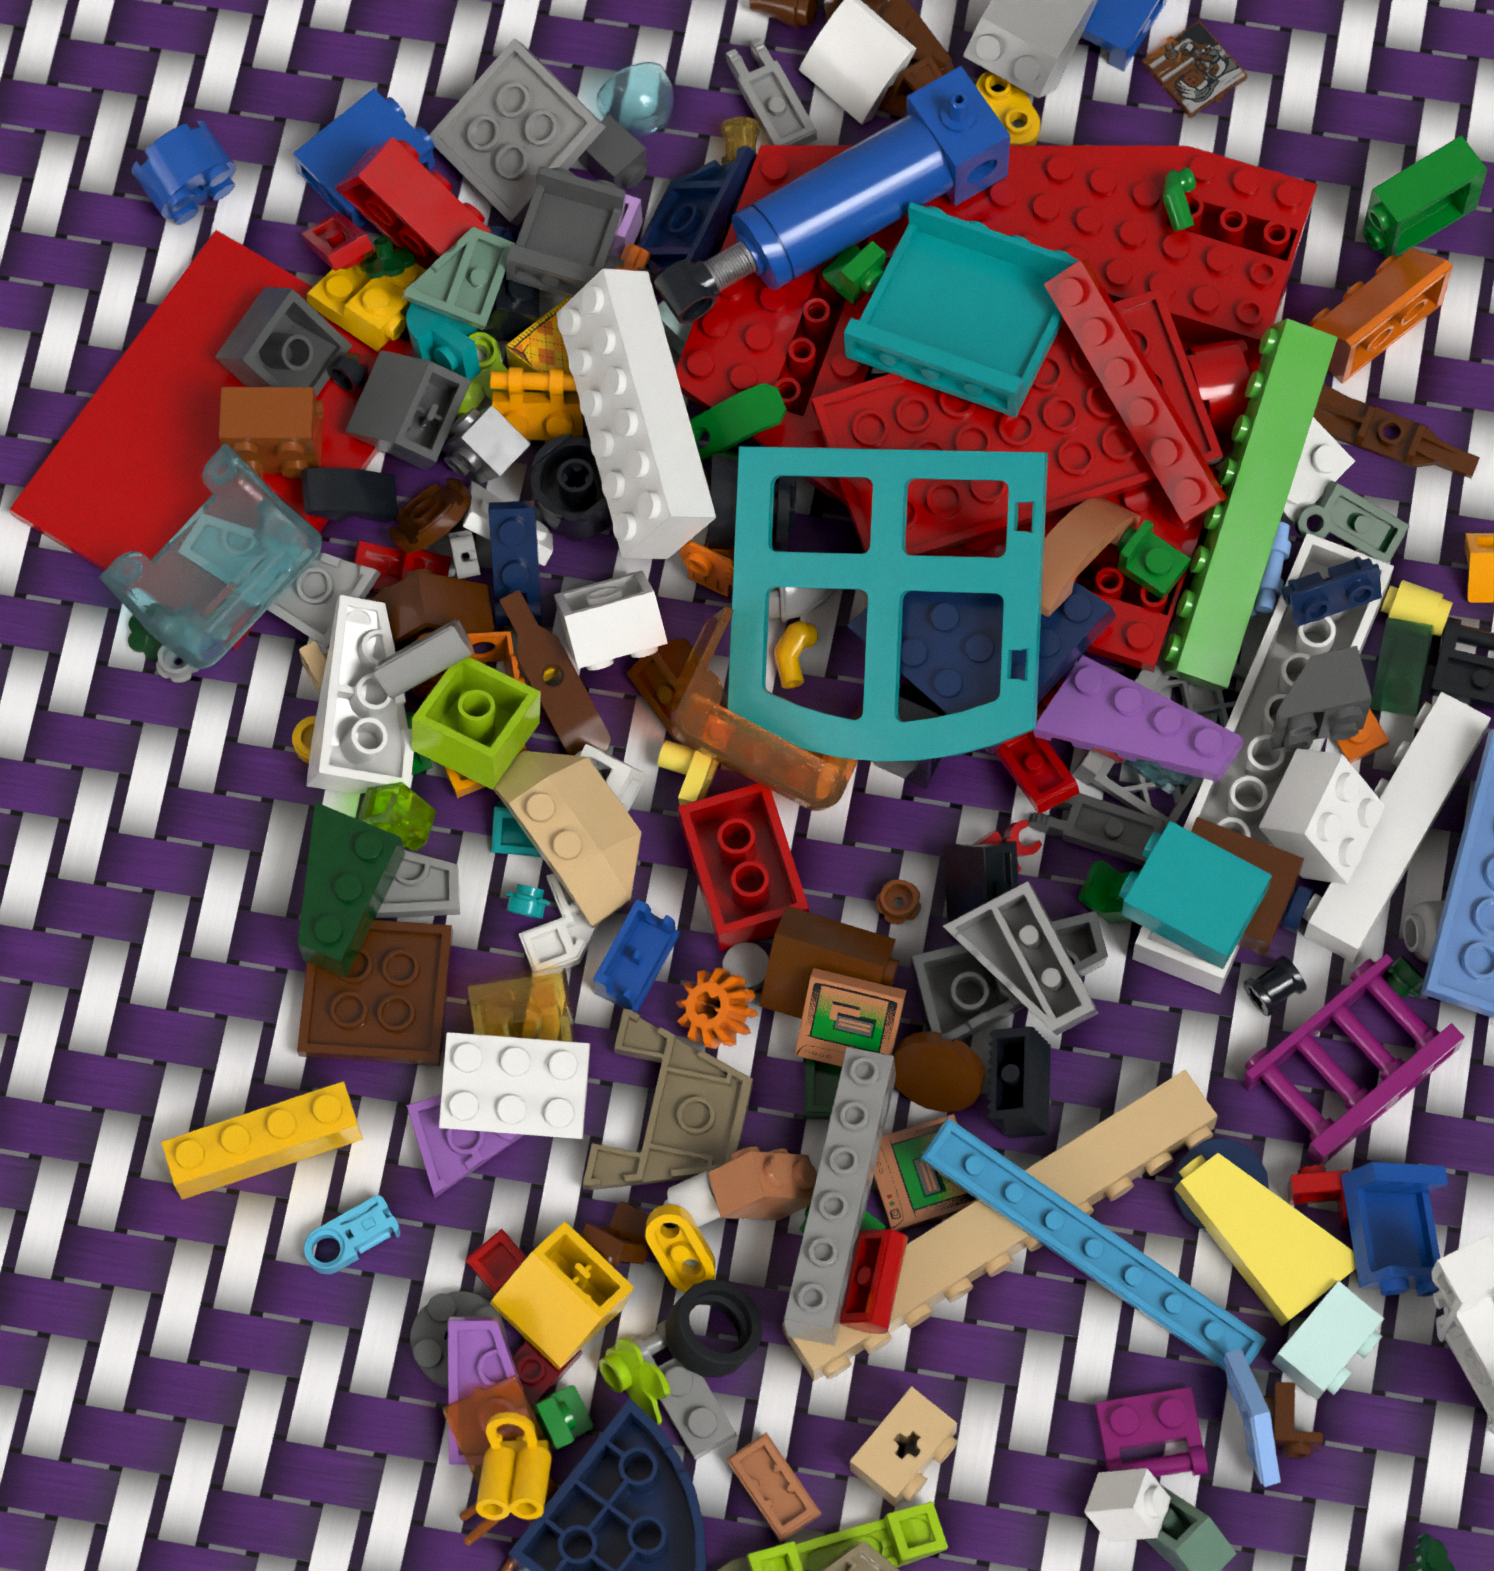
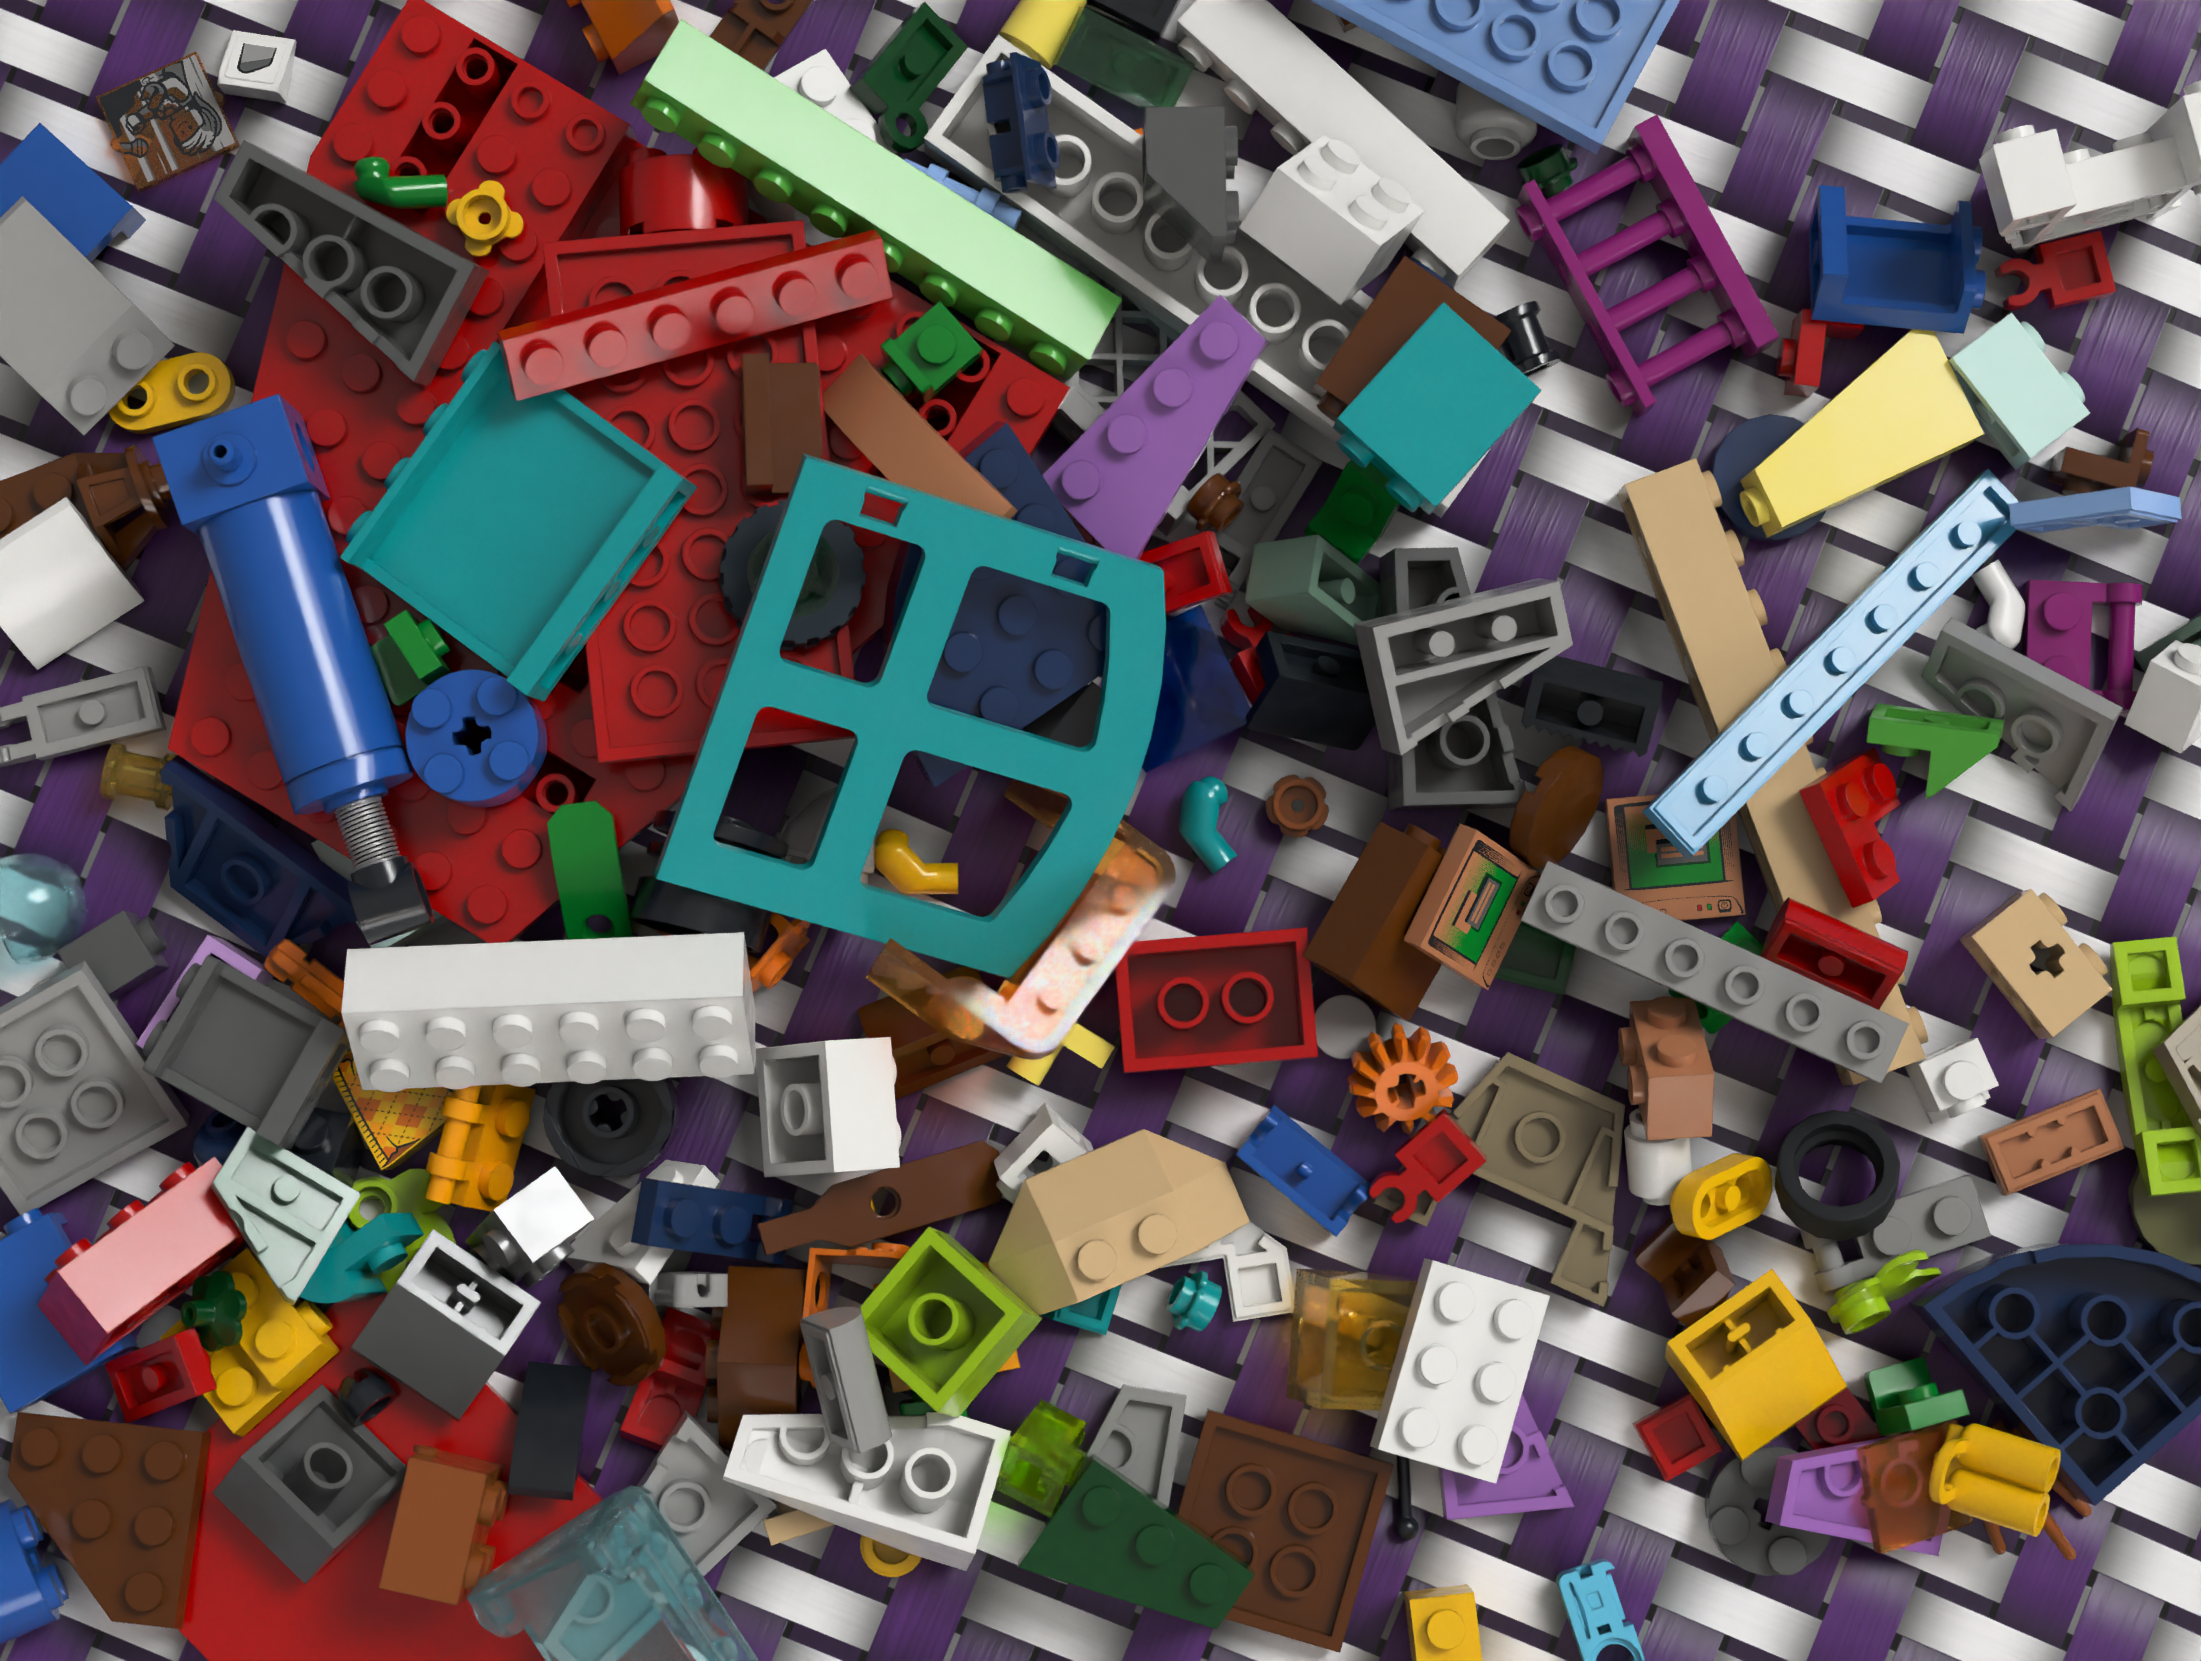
camera: 85 degrees left, 15 degrees up
none -> reddish brown plate [8,1412,211,1629]
none -> dark grey wedge [213,140,489,386]
none -> white slope [217,30,297,103]
none -> blue brick [405,670,547,807]
none -> yellow plate [446,180,524,257]
none -> black wheel [718,500,866,651]
none -> reddish brown panel [740,353,822,496]
none -> clear blue wing [1142,604,1251,773]
none -> teal arm [1179,776,1237,875]
none -> reddish brown plate [1186,473,1244,532]
none -> sand green slope [1245,535,1381,646]
none -> red plate [1369,1109,1487,1223]
none -> black hinge [1393,1455,1419,1541]
none -> red plate [1799,747,1901,908]
none -> bright green slope [1867,703,2005,799]
none -> white brick [1905,1038,1999,1124]
none -> light grey wing [1922,617,2123,812]
none -> white arm [1971,559,2026,650]
none -> red plate [1994,230,2116,311]

